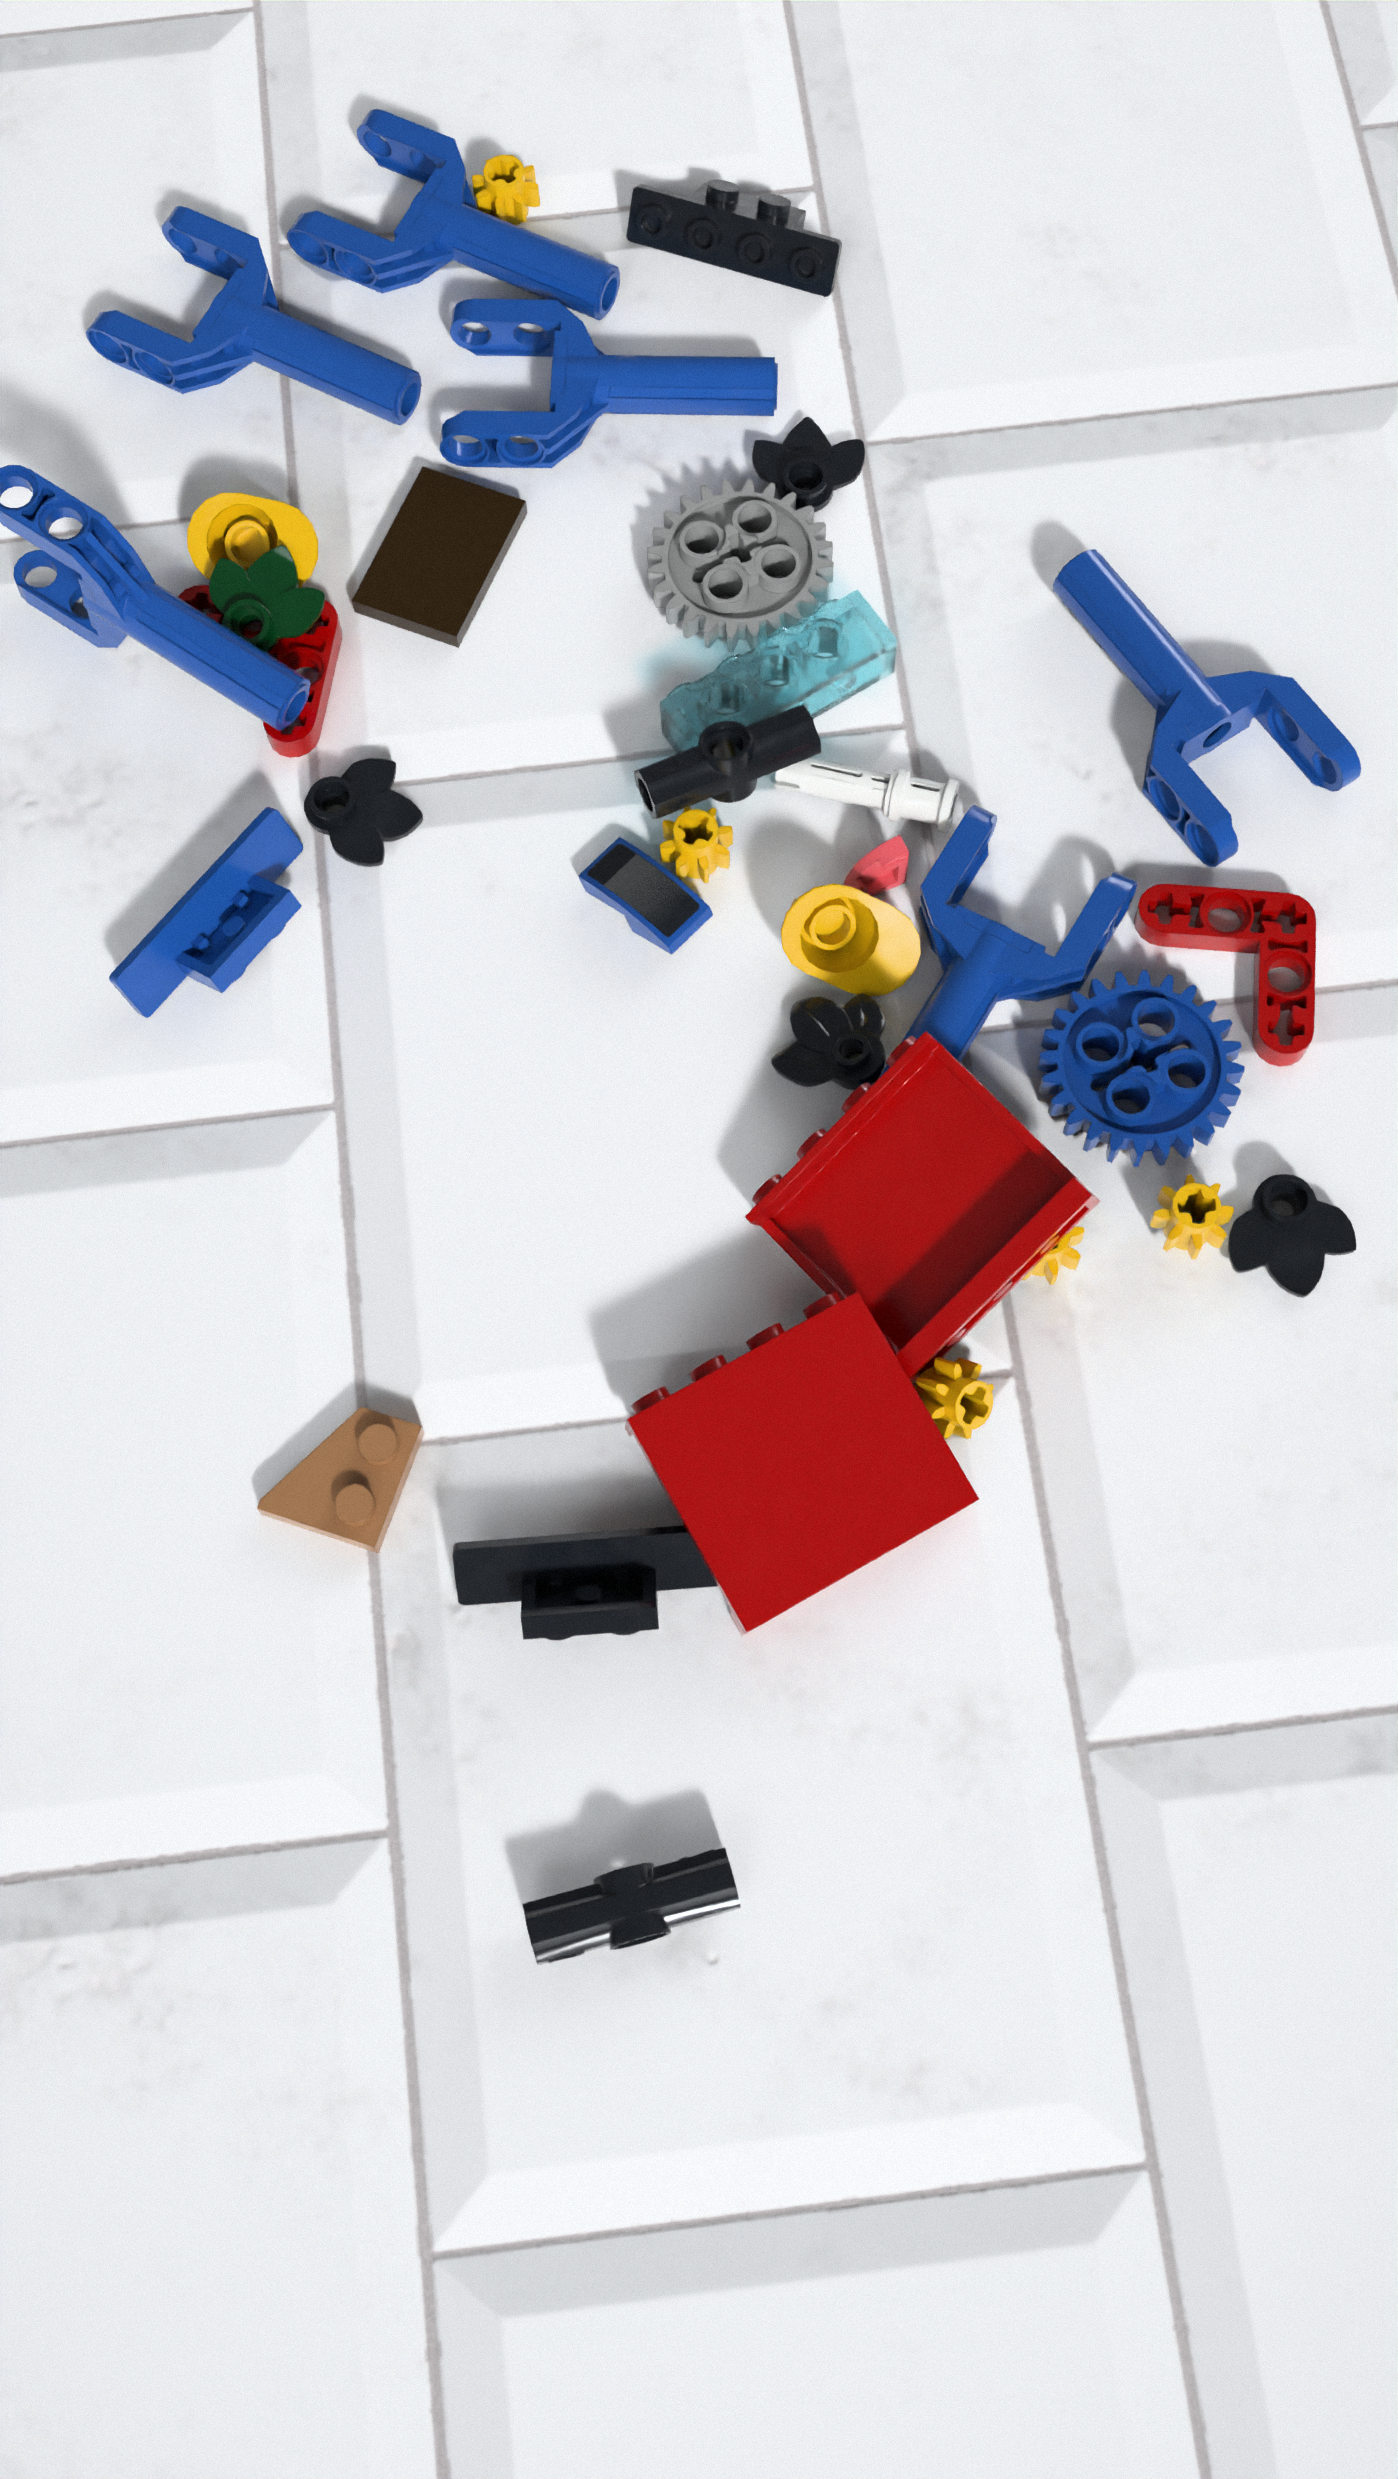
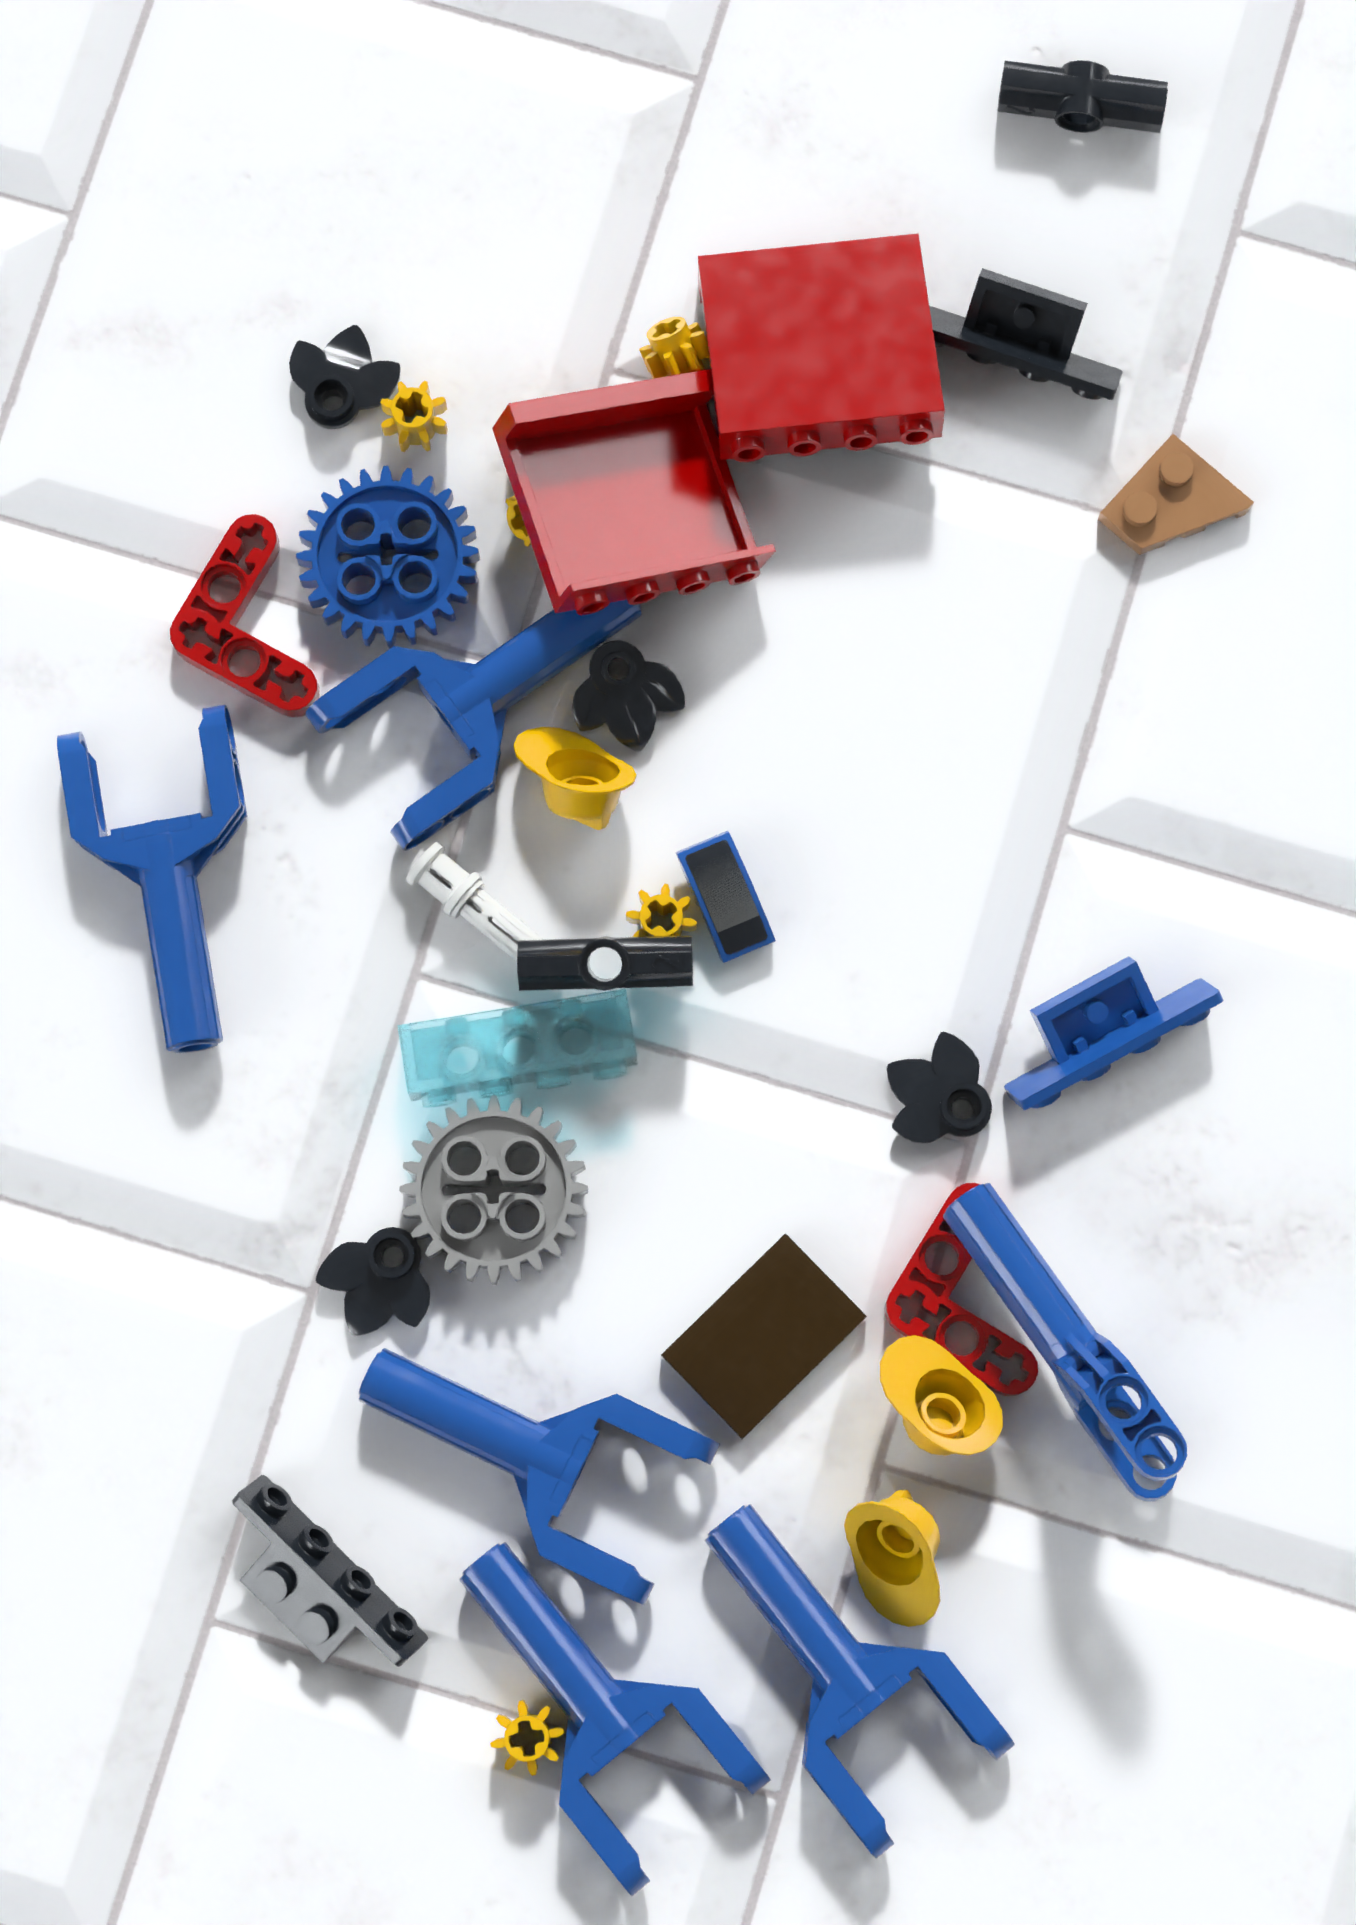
camera: 160 degrees left, 10 degrees up
dark green plate [209,545,325,653] -> none
coral tile [843,835,909,896] -> none
none -> yellow piece [844,1489,941,1627]

